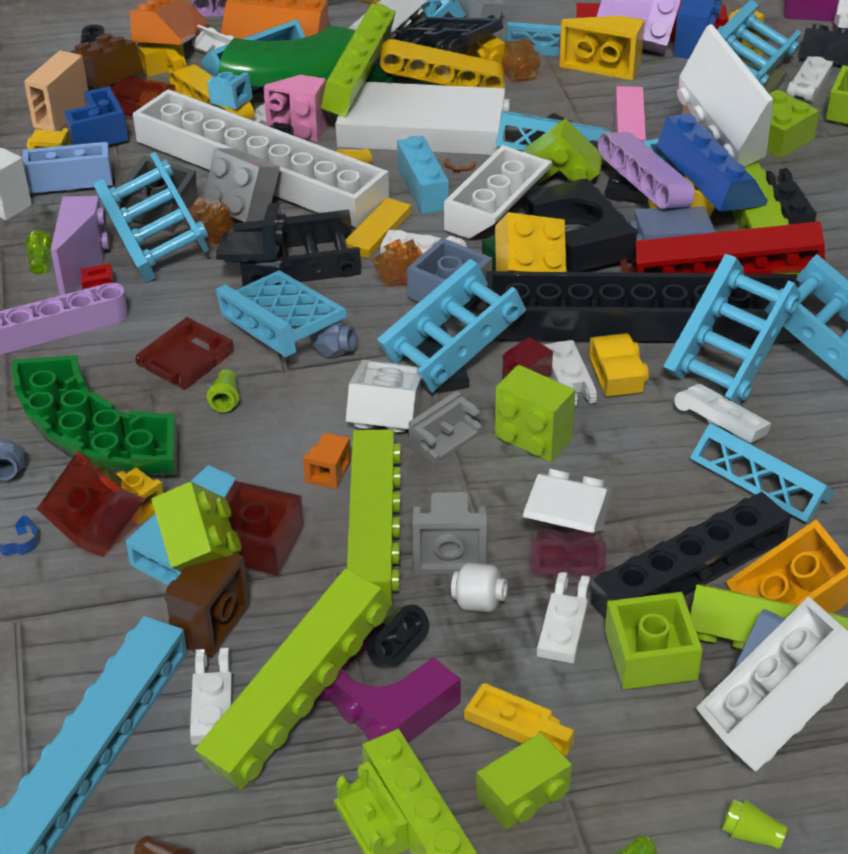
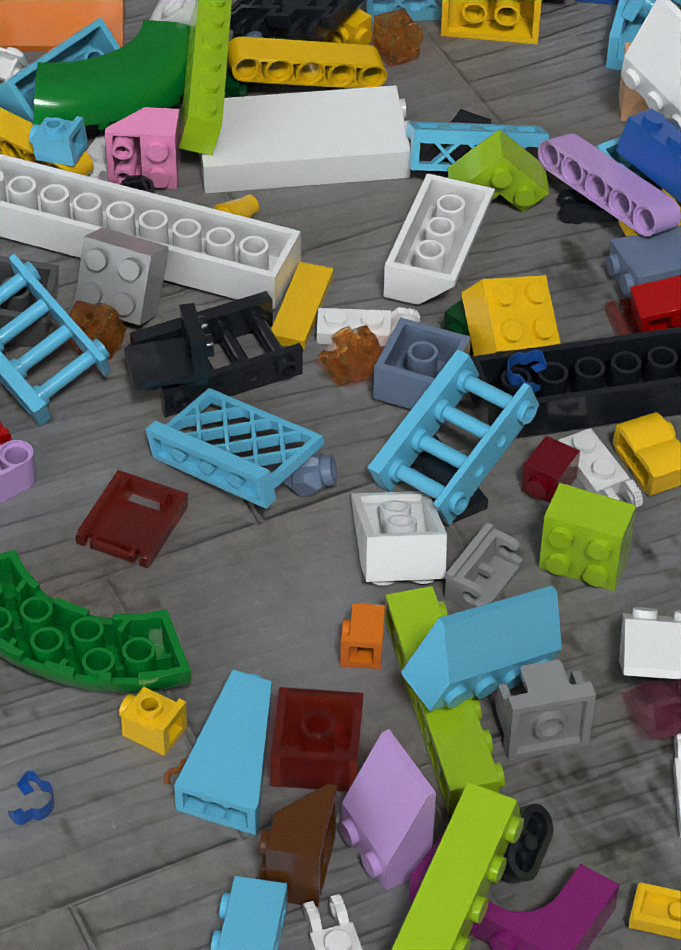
camera: 15 degrees left, 5 degrees up
clear red brick [37,451,145,557] -> none
lime brick [151,482,241,572] -> none
lime cone [206,369,239,413] -> none
medium azure brick [397,136,449,214] -> none
dark orange piece [444,158,476,173] -> none
white head [451,563,508,613] -> none
black arch [524,178,639,272] -> none
bright pink brick [615,86,646,142] -> none
none -> lavender slope [339,729,436,891]
none -> medium azure slope [401,586,562,711]
none -> blue piece [507,350,547,392]

